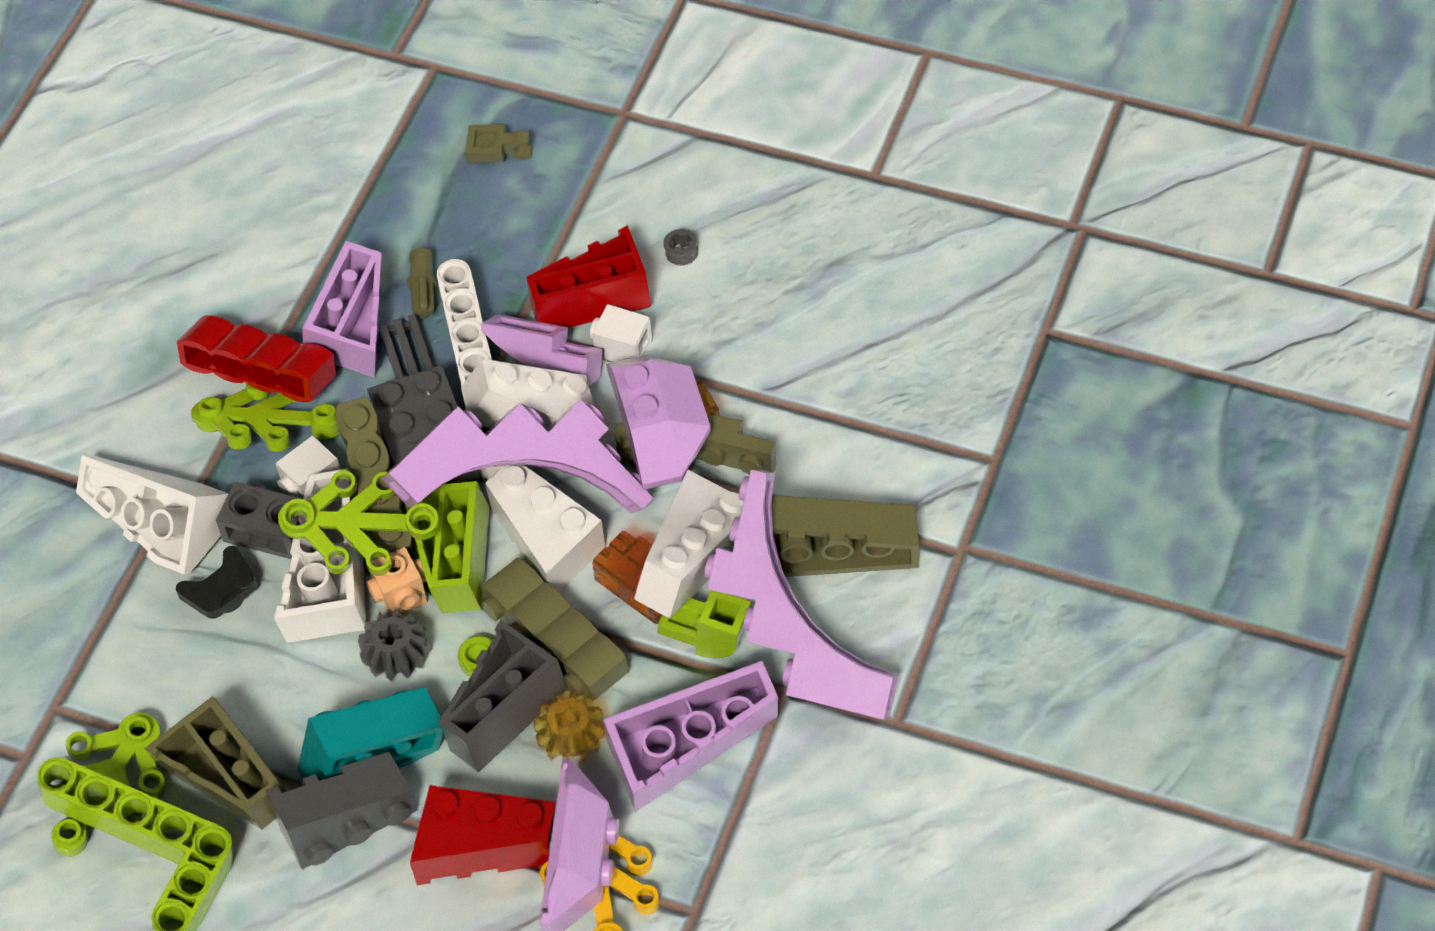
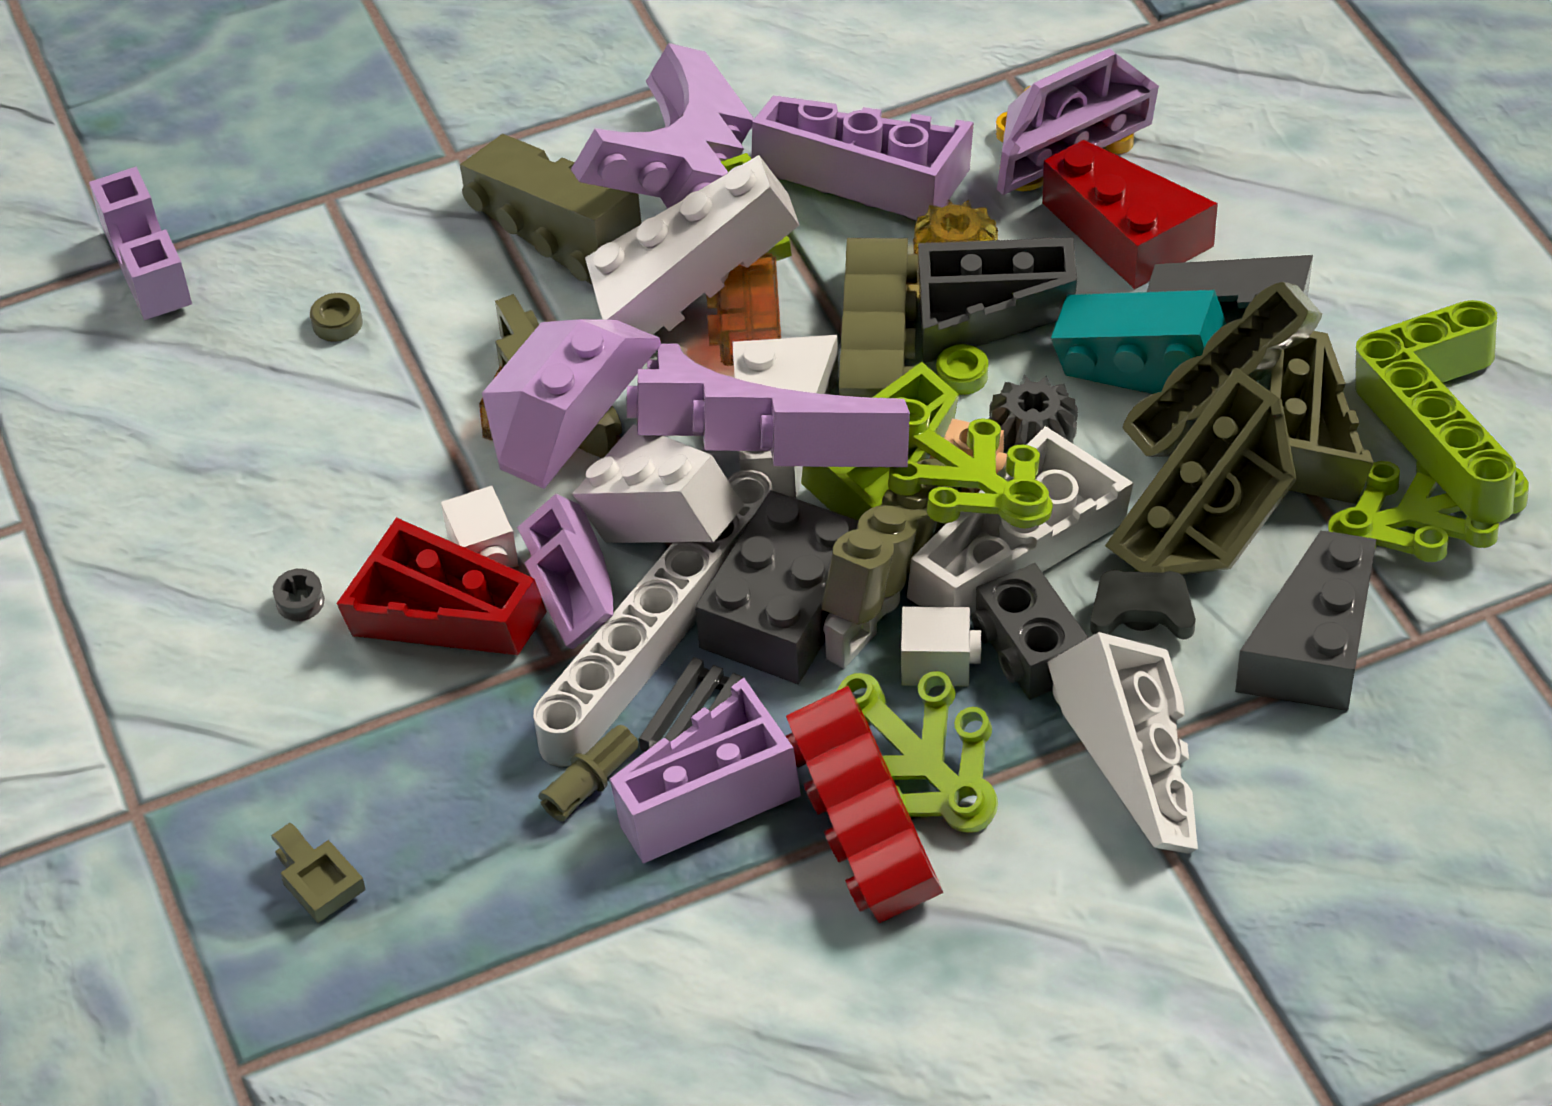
camera: 135 degrees left, 5 degrees down
none -> lavender arch [89,166,192,320]
none -> olive tile [310,293,363,342]
none -> olive wedge [1105,367,1297,575]
none -> olive brick [1122,282,1322,457]
none -> dark grey wedge [1235,530,1376,711]

